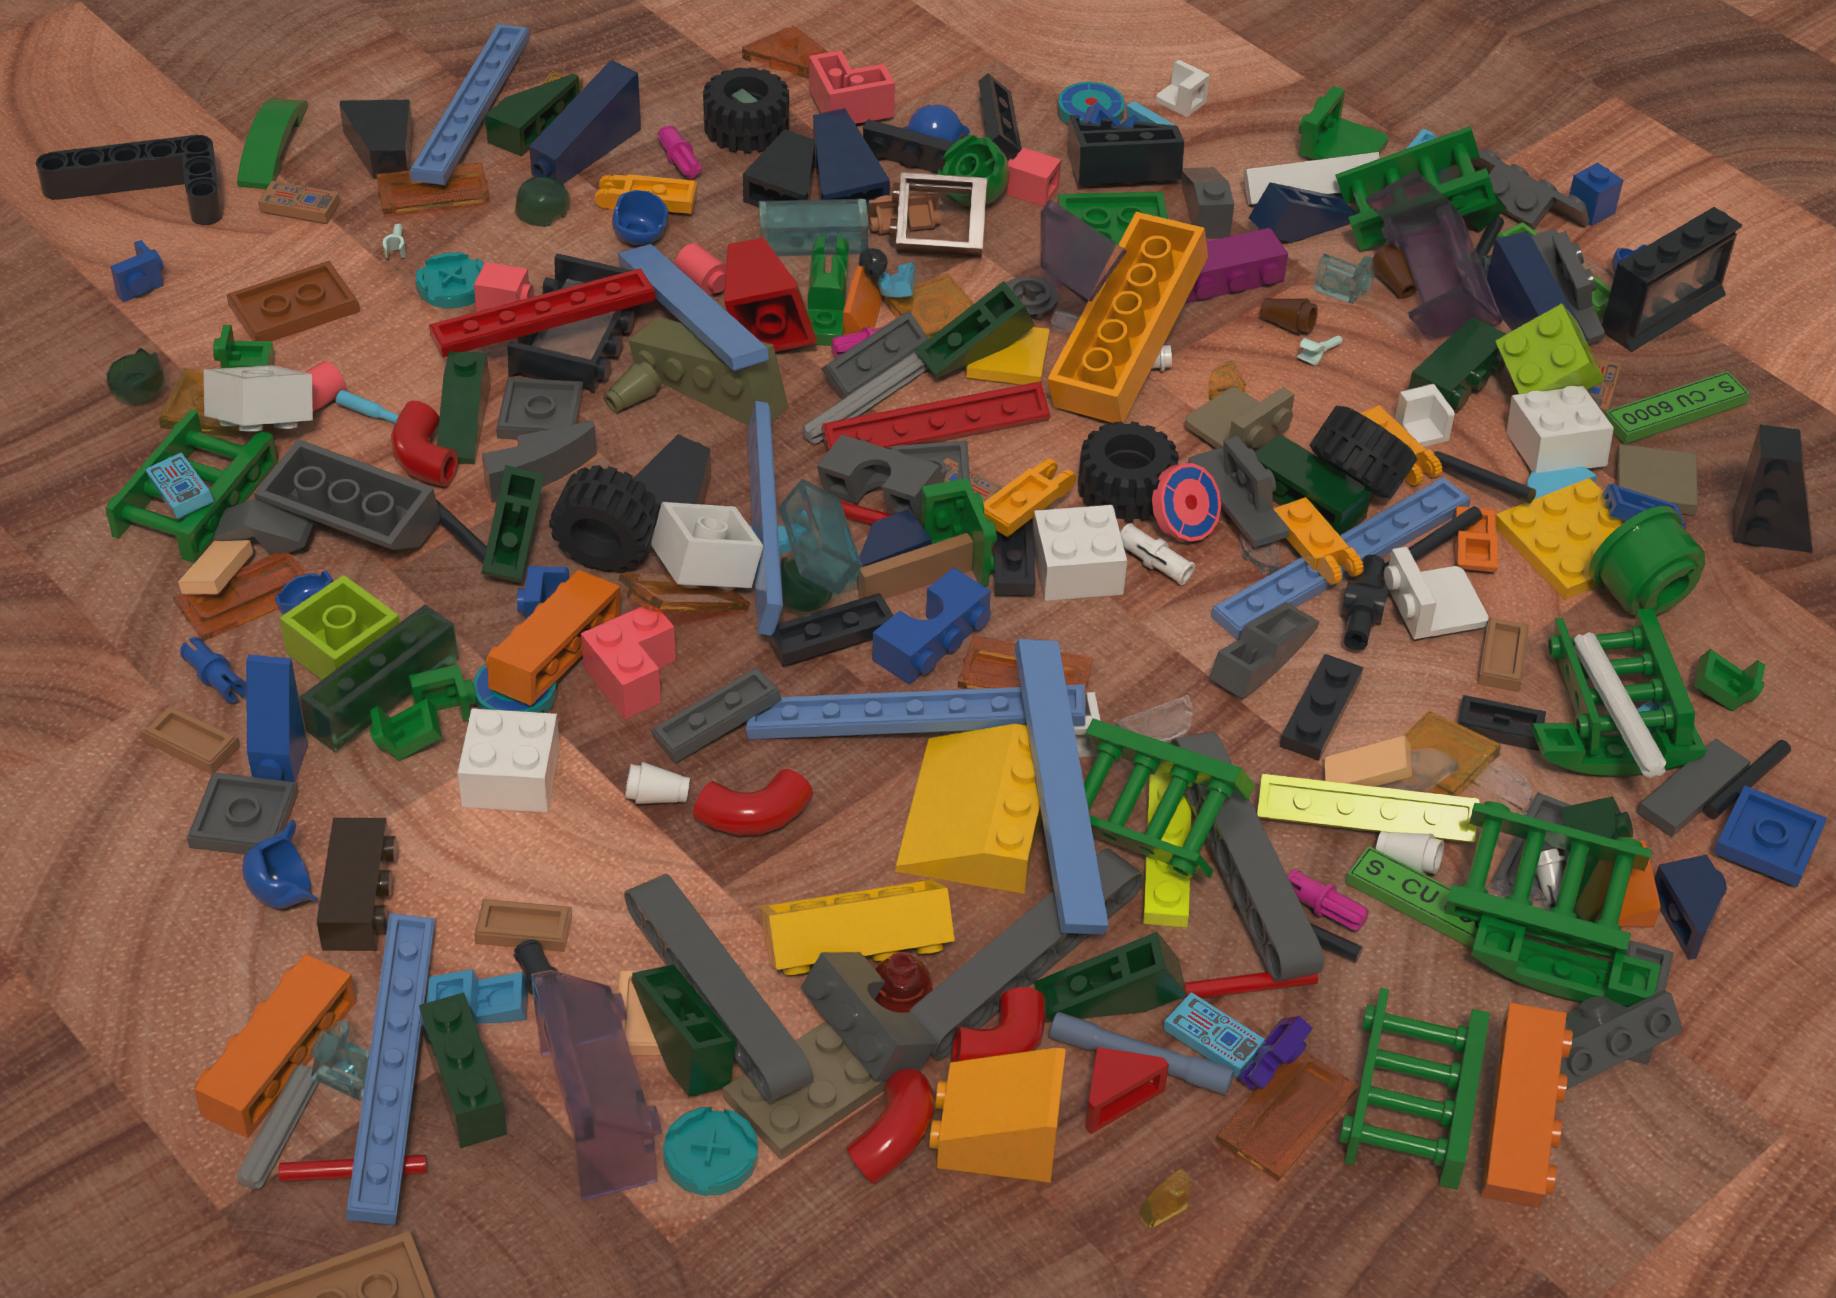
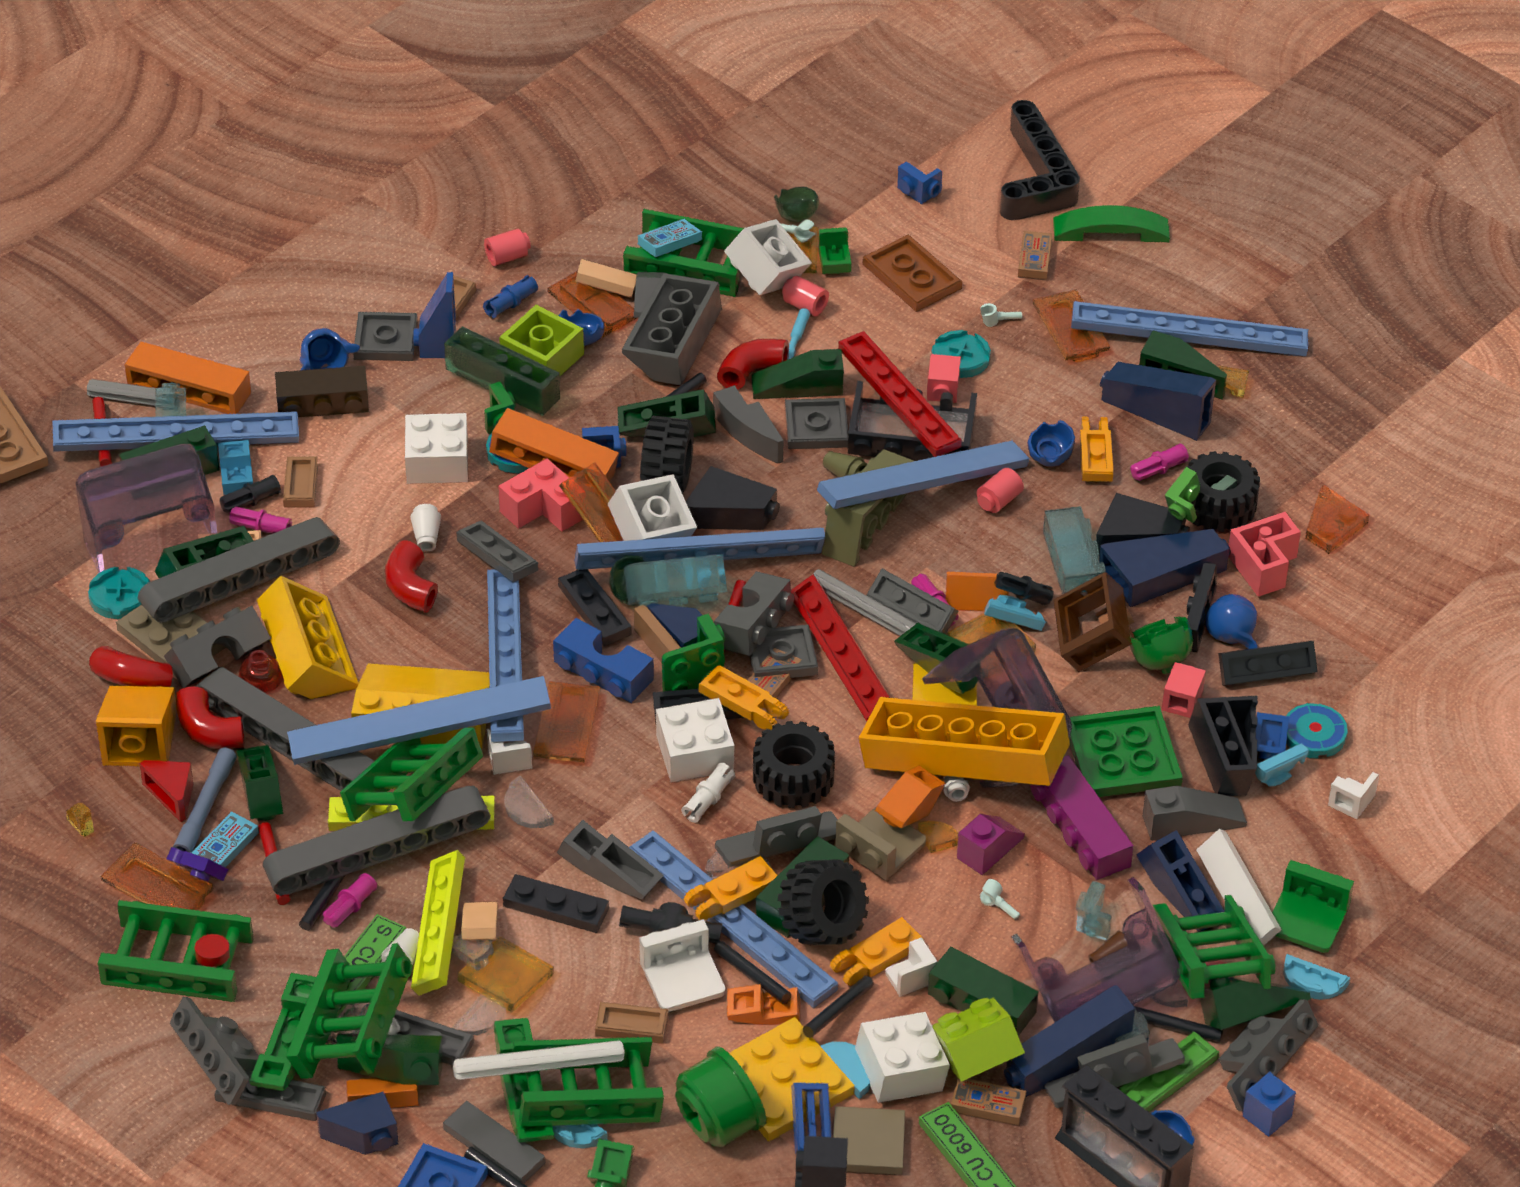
camera: 85 degrees right, 0 degrees up
black slope [339,99,413,179] -> none
green bracket [370,698,442,761] -> none
clear green hair [514,176,571,227] -> none
red slope [724,237,817,352] -> none
green plate [807,236,849,346] -> none
coral tile [1152,463,1221,542] -> none
reddish brown cone [1260,298,1318,335] -> none
black tile [1456,695,1546,751] -> none
orange brick [1480,1003,1573,1208] -> none
none -> red tile [195,934,230,967]
none -> dark pink axle [229,507,292,534]
none -> coral brick [484,228,531,266]
none -> light aqua hand [780,220,815,242]
none -> orange slope [875,766,946,828]
none -> magenta slope [957,814,1025,875]
none -> bright green bracket [1165,467,1200,523]

